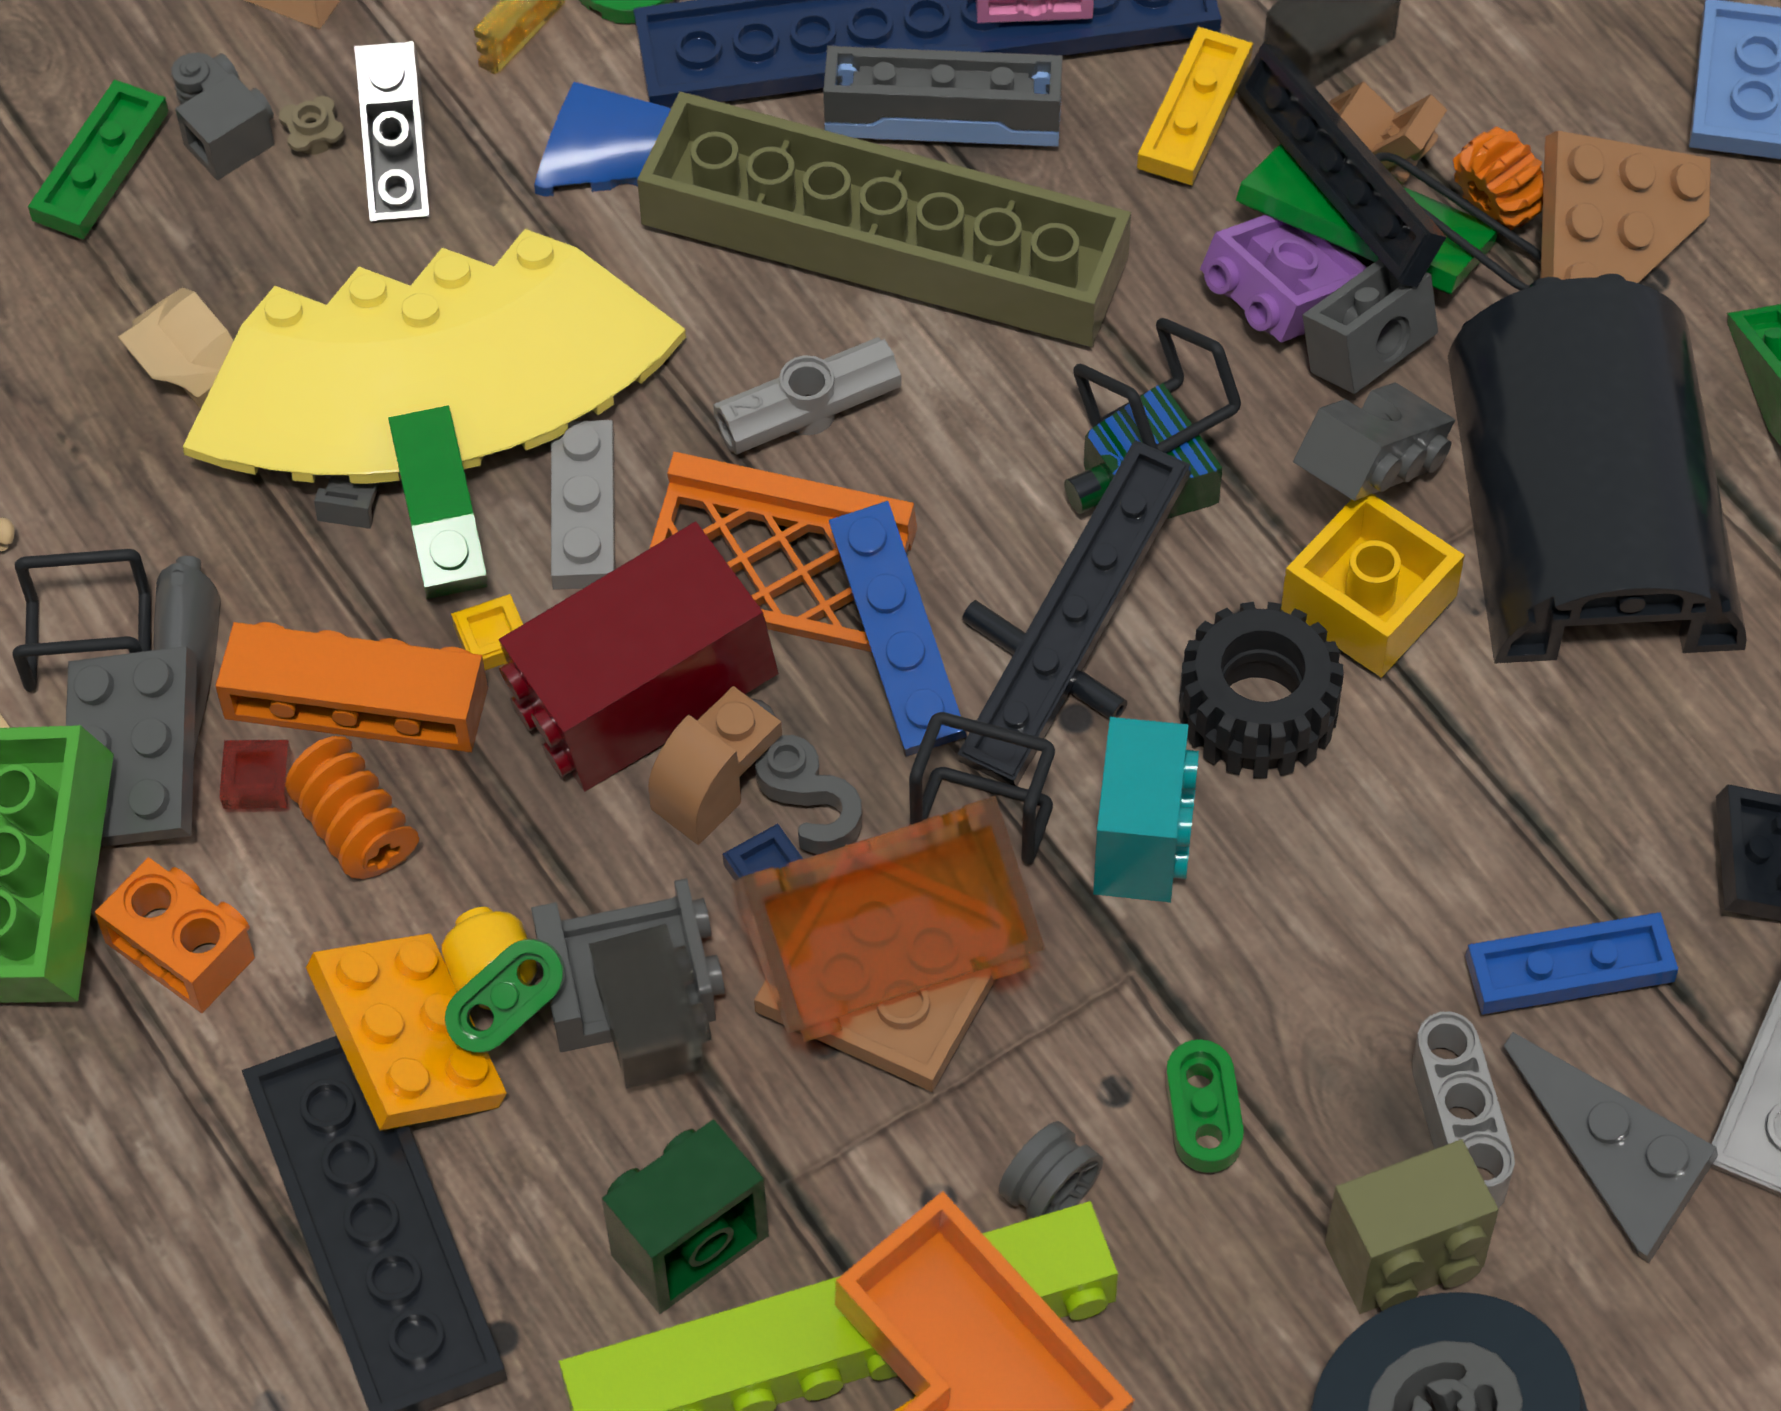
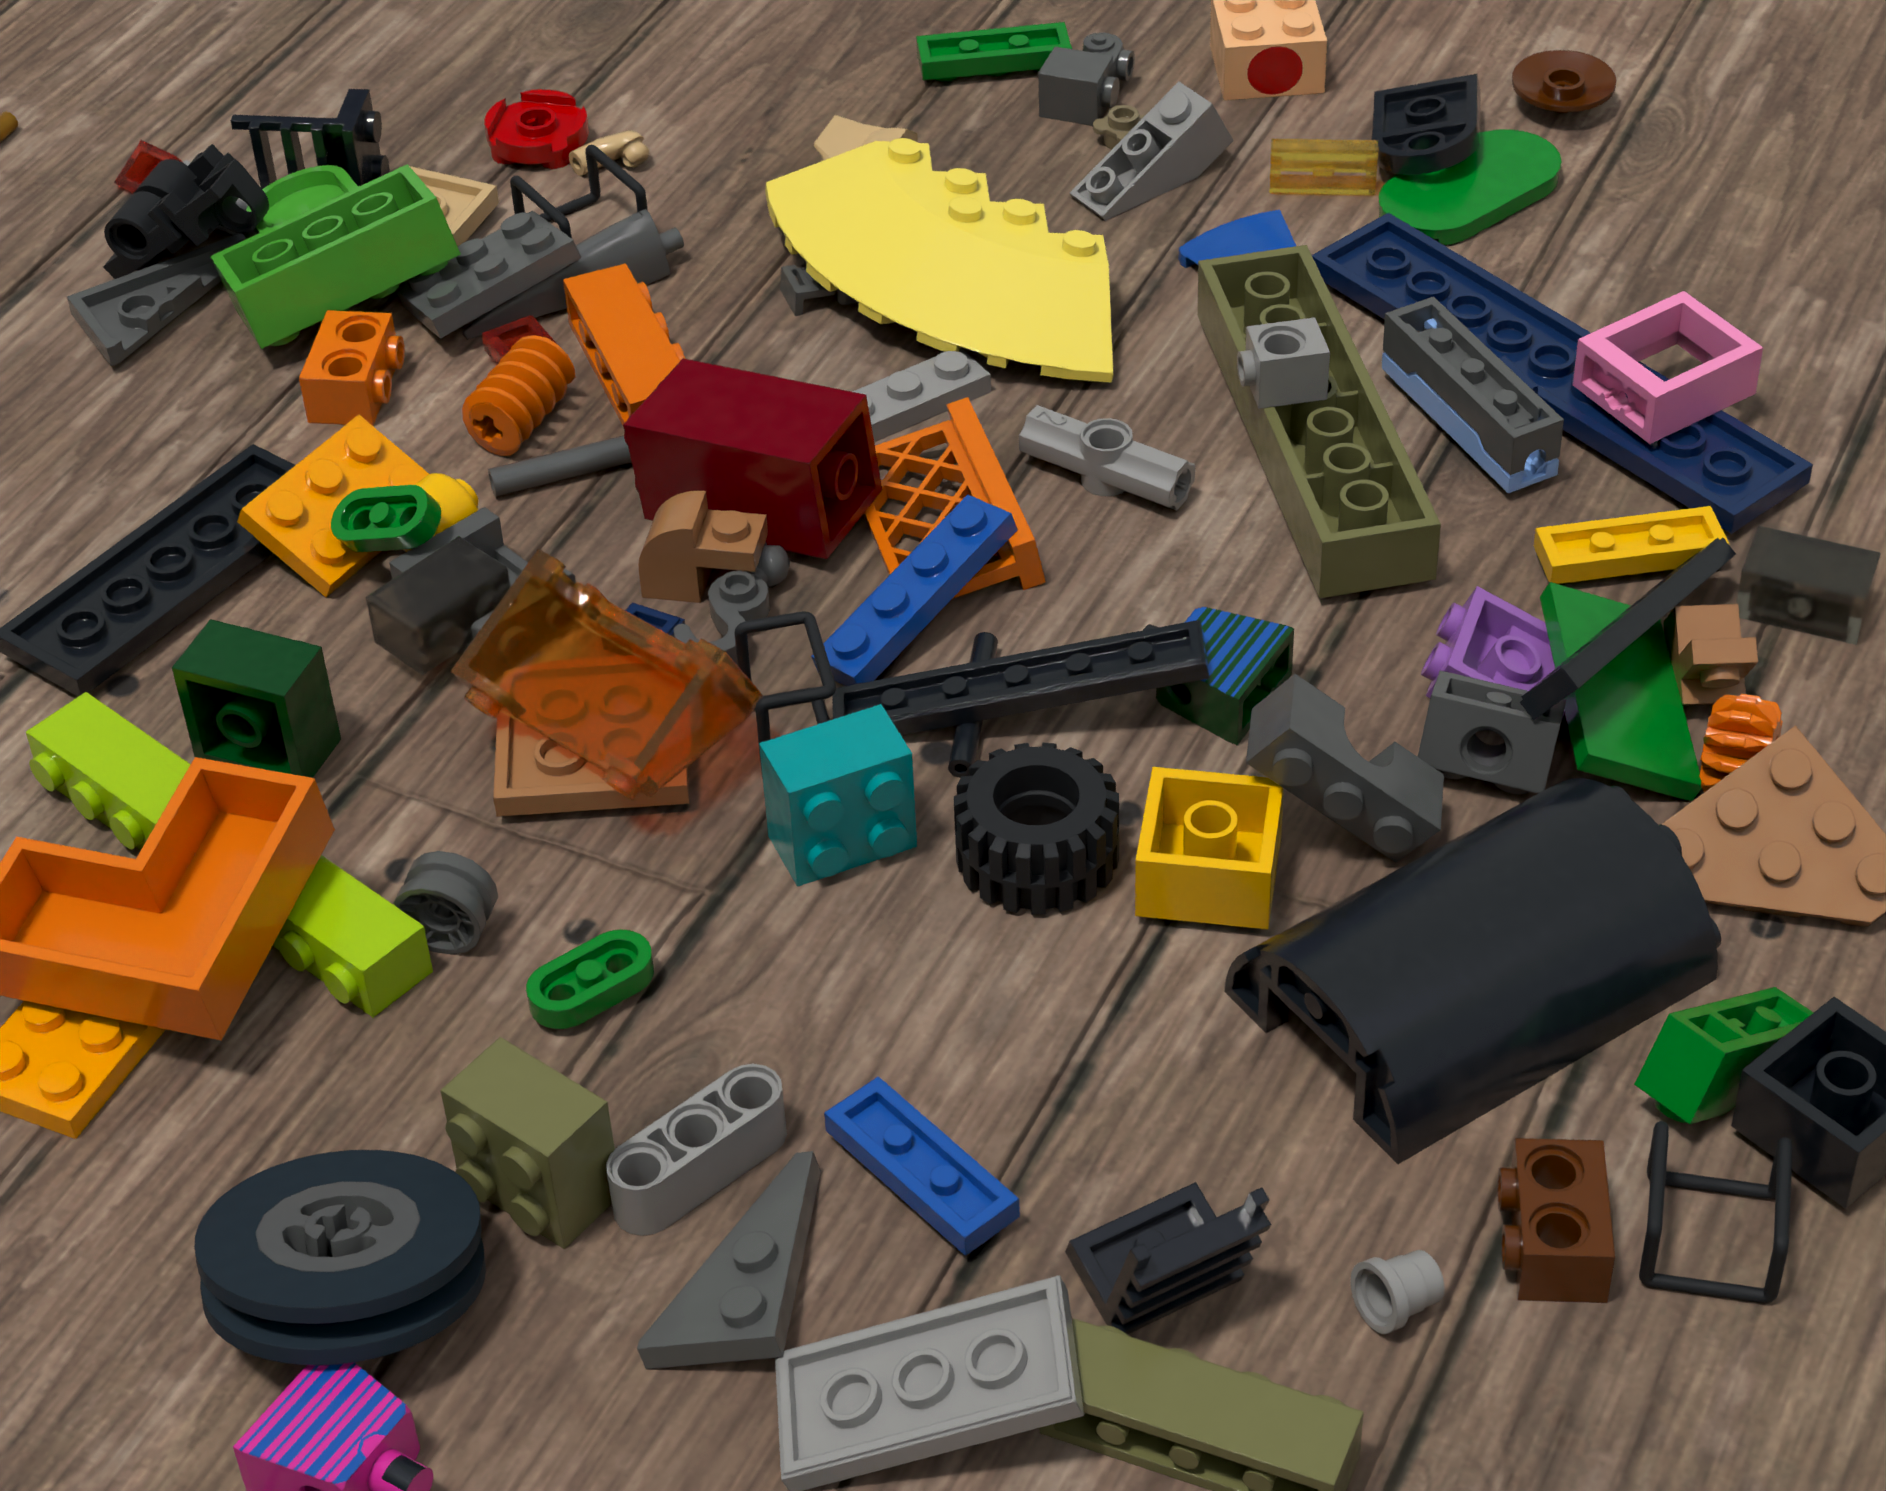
camera: 60 degrees right, 15 degrees down
green slope [388,405,487,599] -> none
black piece [1073,318,1241,453] -> none
black piece [1375,152,1541,291] -> none
none -> dark grey piece [488,435,632,497]
none -> light grey brick [1237,317,1330,409]

